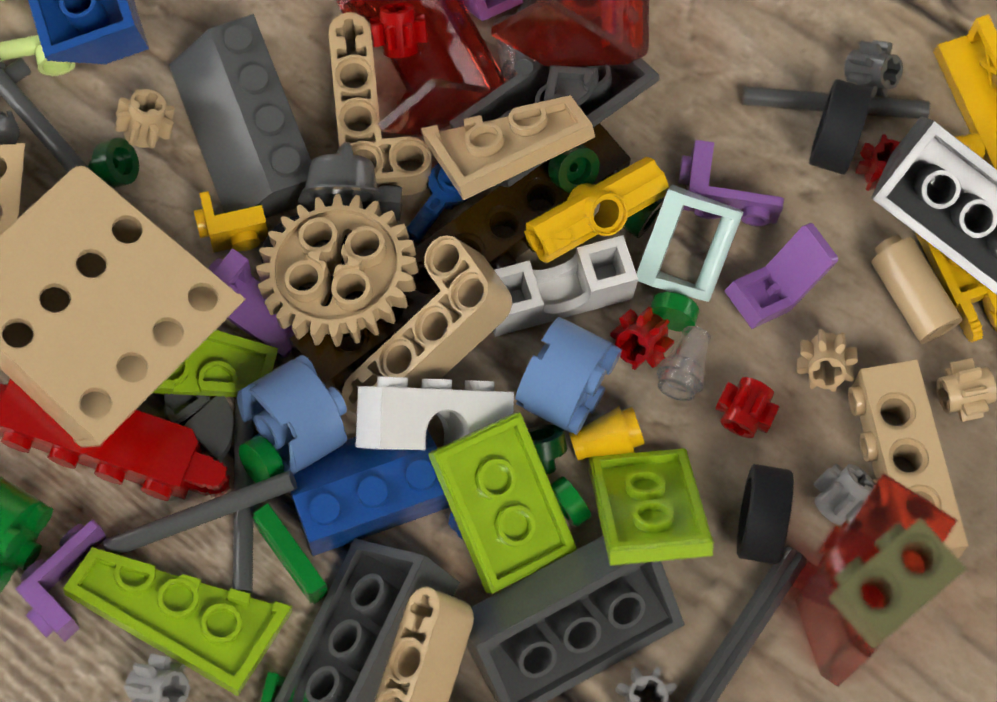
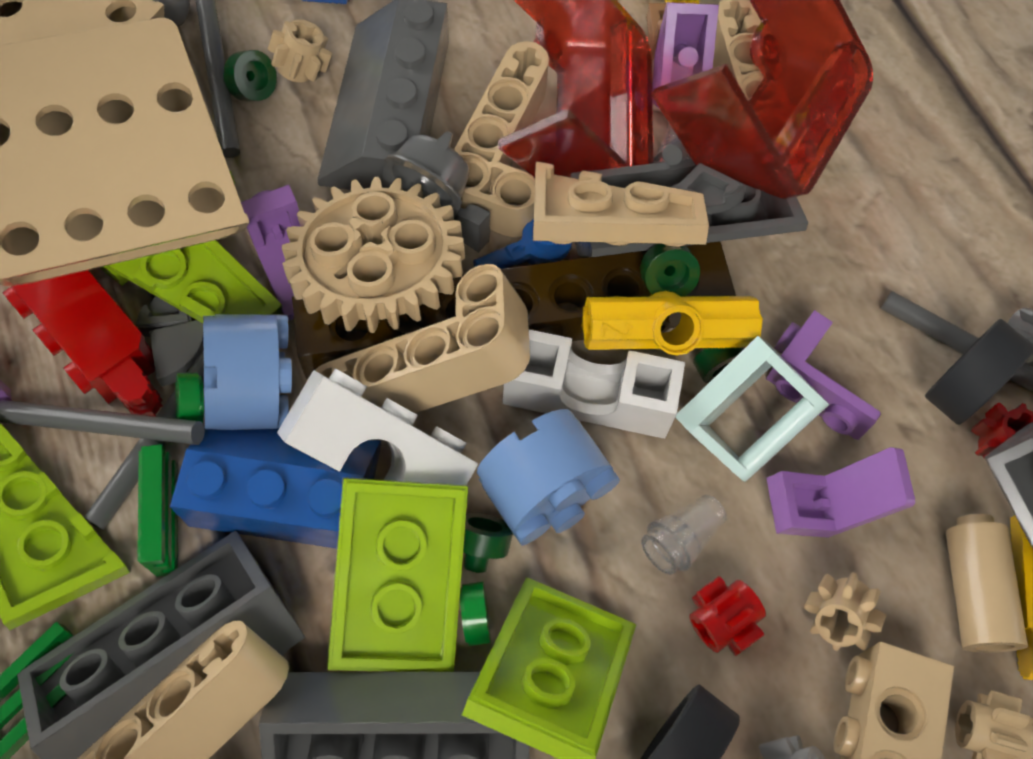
camera: 30 degrees right, 5 degrees down
yellow bracket [193,191,268,253] -> none
red gear [370,2,428,58] -> none
yellow cone [569,406,645,461] -> none
red gear [610,307,674,370] -> none
green tile [650,292,700,332] -> none

